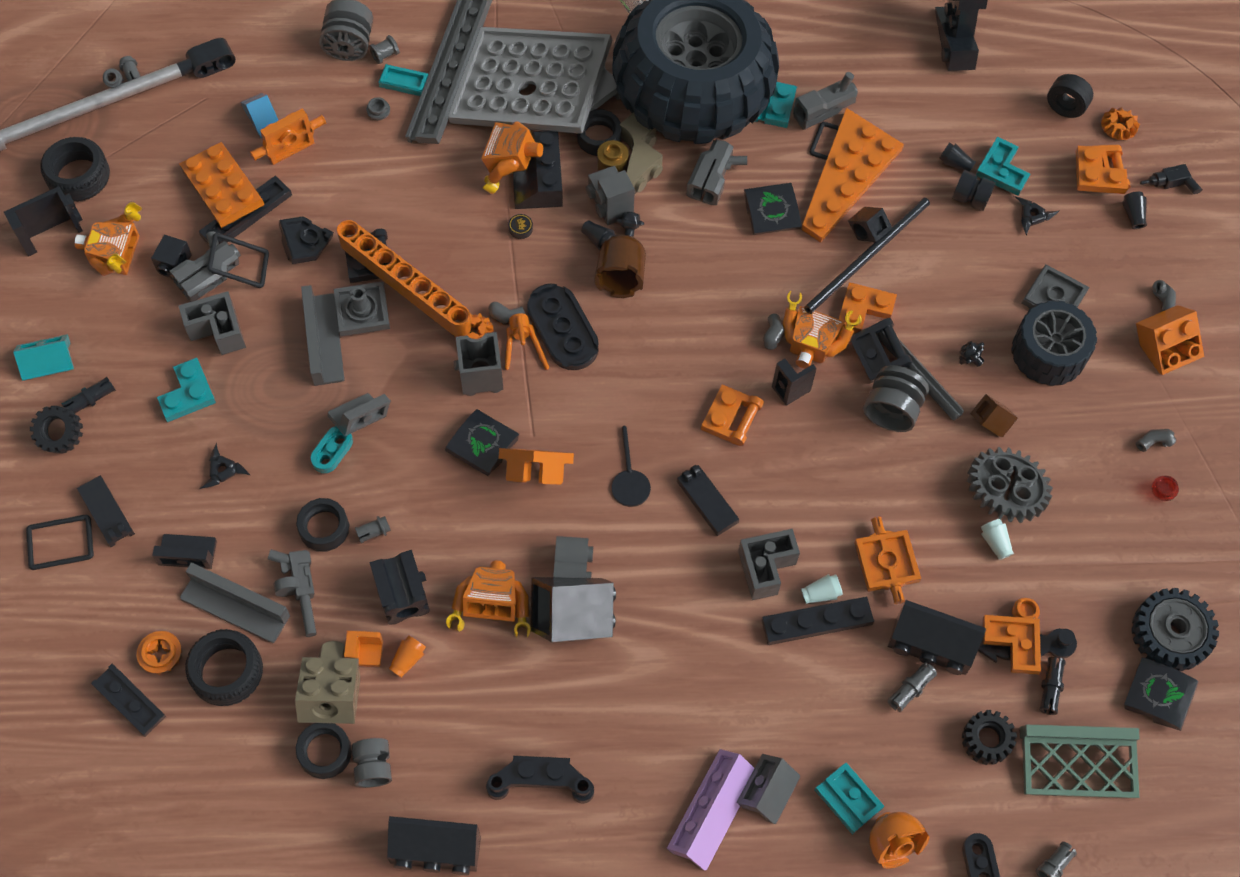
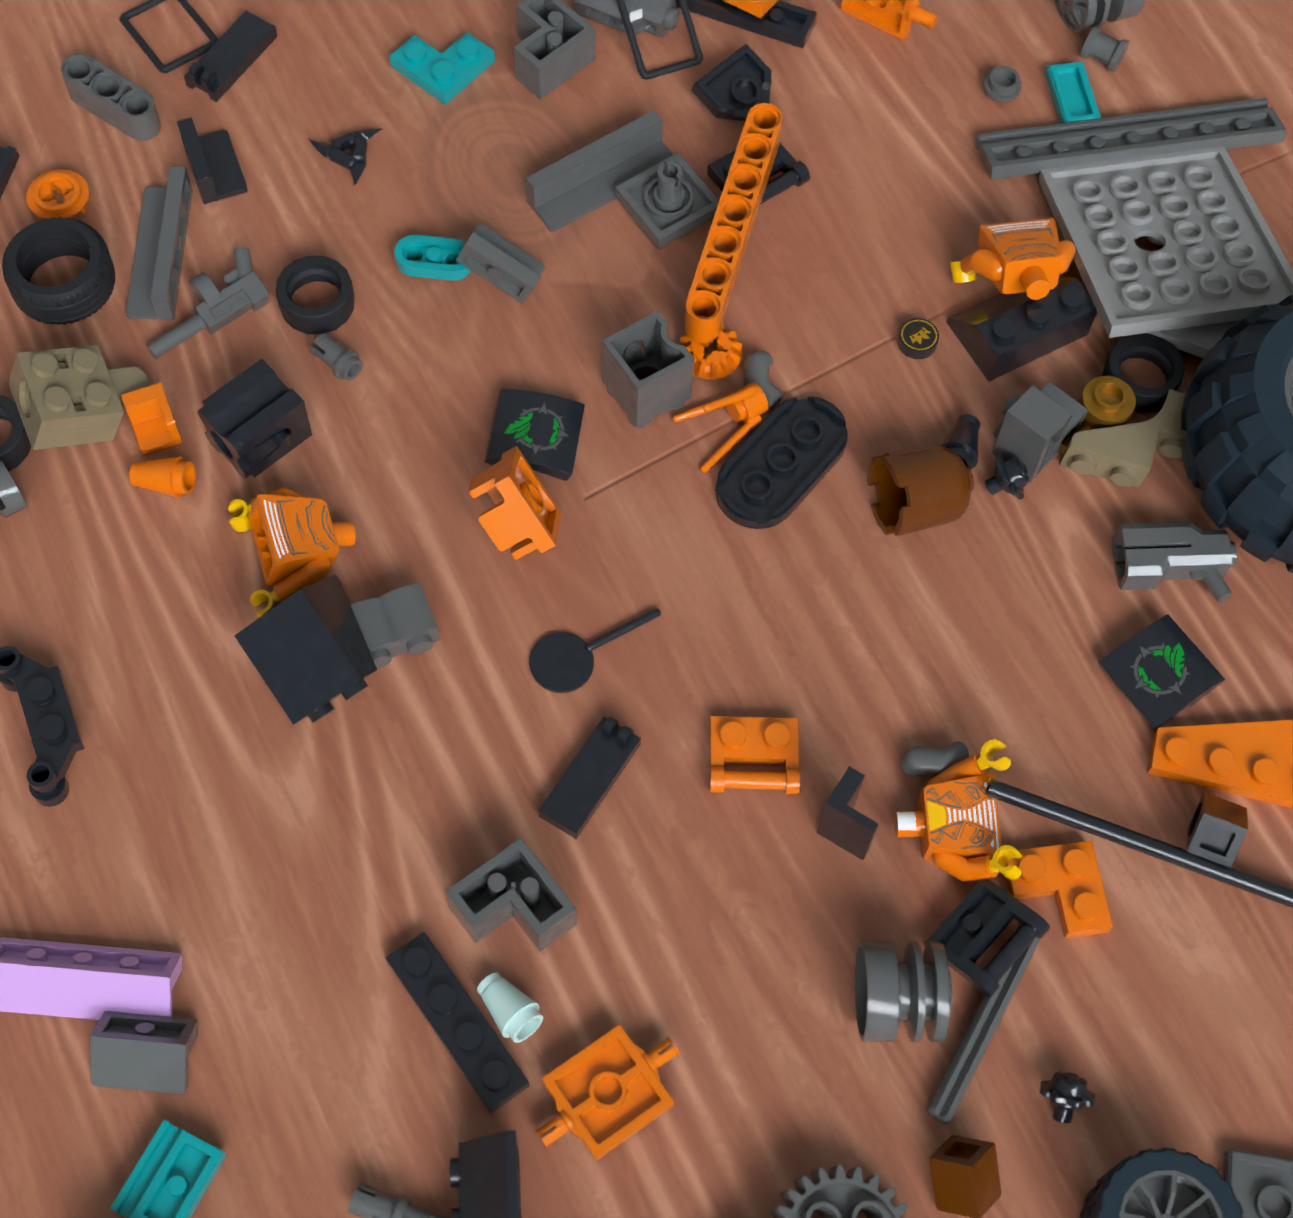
camera: 65 degrees right, 0 degrees up
none -> dark grey beam [61,54,161,141]

